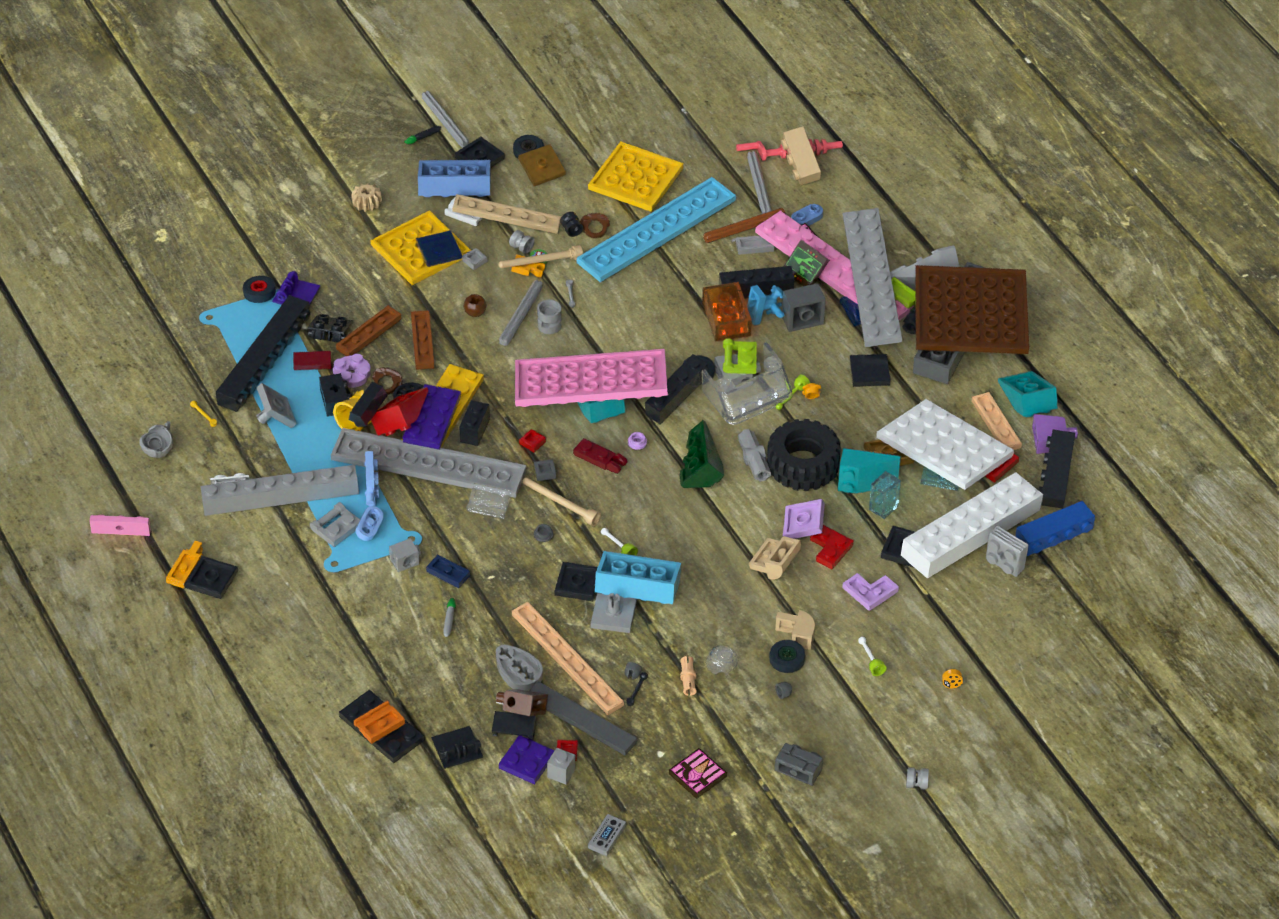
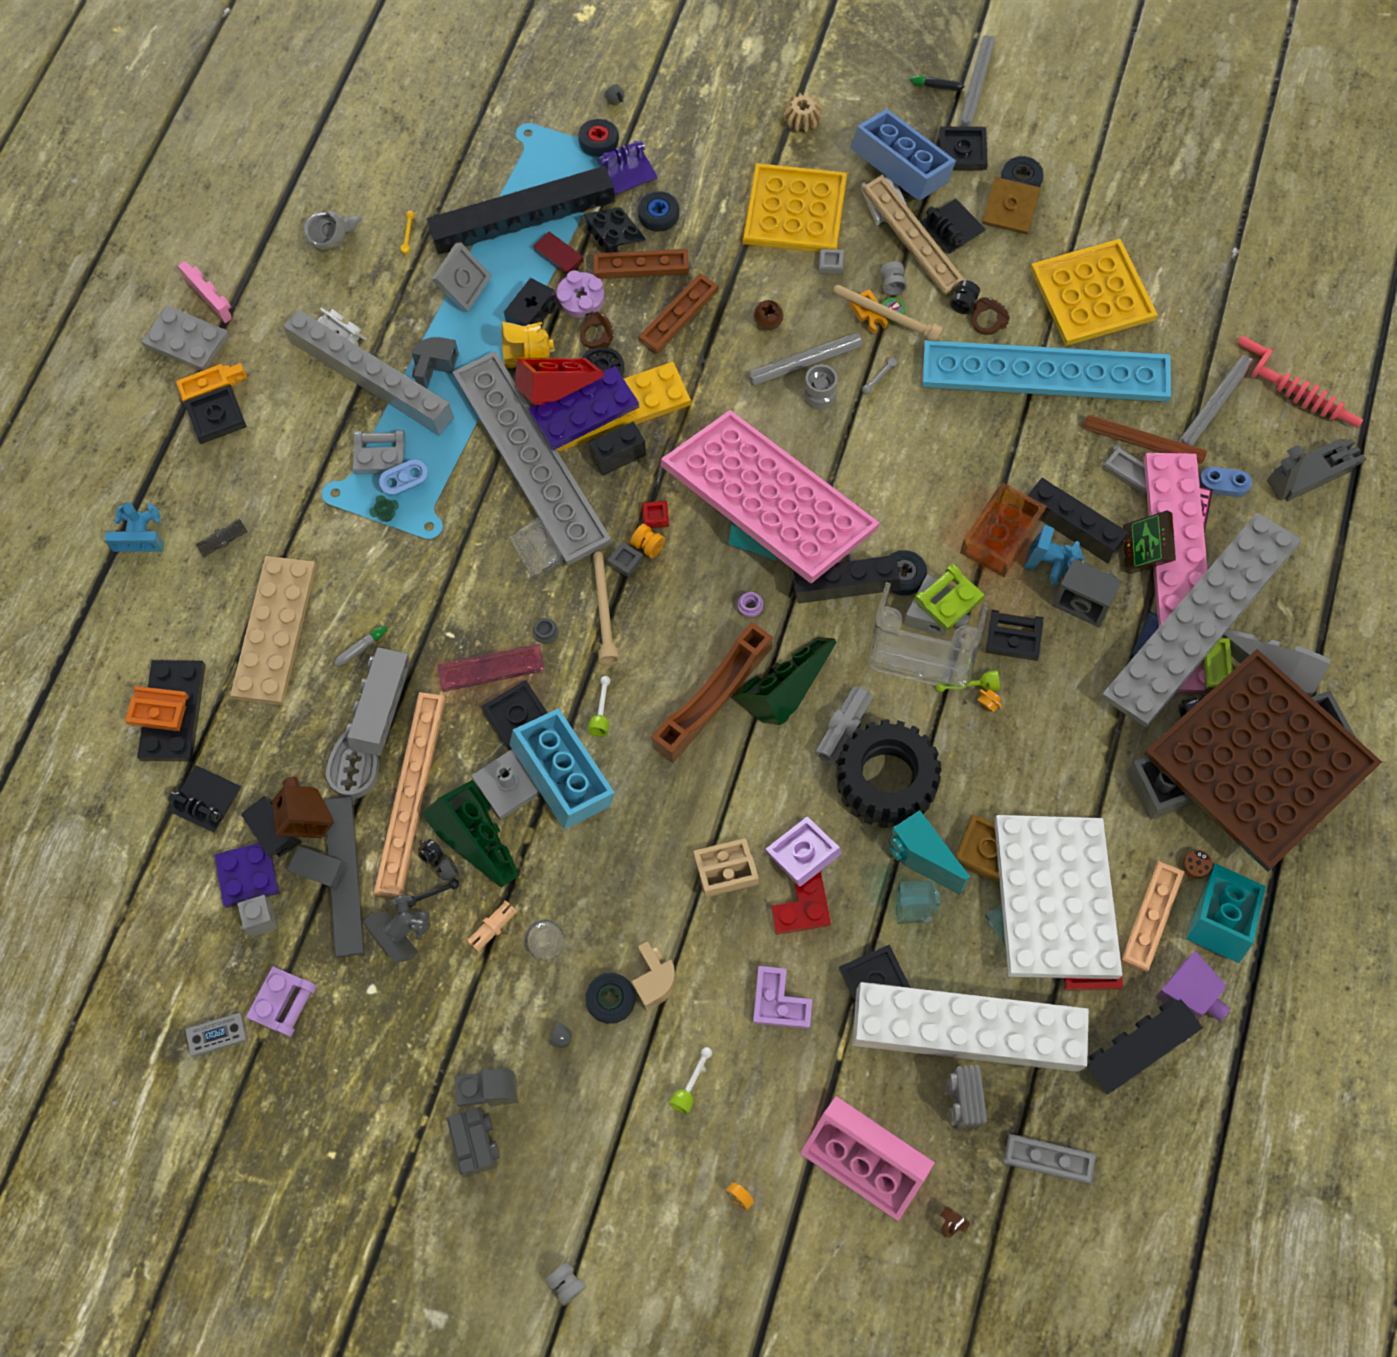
camera: 50 degrees right, 20 degrees up
black piece [349,382,388,427] -> none
light blue plate [364,451,379,506] -> none
light grey brick [389,538,421,572] -> none
clear blue tile [416,230,462,267] -> none
dark blue plate [426,554,470,588] -> none
red tile [557,740,578,761] -> none
dark red hinge [573,438,628,474] -> none
tile [669,748,727,799] -> none
tan brick [781,126,821,186] -> none
black tile [849,354,890,387] -> none
blue brick [1015,501,1095,556] -> none
none -> dark azure piece [105,502,164,552]
none -> light grey plate [141,305,230,371]
none -> clear smoke pin [195,518,248,558]
none -> tan plate [230,556,317,705]
none -> lavender plate [246,966,317,1038]
none -> dark grey tile [287,846,346,889]
none -> light grey brick [345,647,410,756]
none -> dark grey piece [364,895,431,964]
none -> clear green plate [369,495,399,522]
none -> dark grey brick [411,337,459,389]
none -> black plate [418,839,443,867]
none -> dark green wedge [422,780,520,888]
none -> clear pink plate [437,644,545,692]
none -> dark grey brick [454,1069,519,1107]
none -> dark grey hinge [604,84,625,105]
none -> light orange wheel [630,524,665,559]
none -> black bush [638,191,680,232]
none -> dark orange arch [651,622,773,763]
none -> bright pink slope [800,1096,935,1221]
none -> black hinge [920,198,986,254]
none -> reddish brown tile [940,1207,970,1238]
none -> black plate [985,609,1044,661]
none -> light grey tile [1003,1134,1096,1185]
none -> dark orange tile [1183,850,1213,879]
none -> dark grey hinge [1267,439,1366,501]

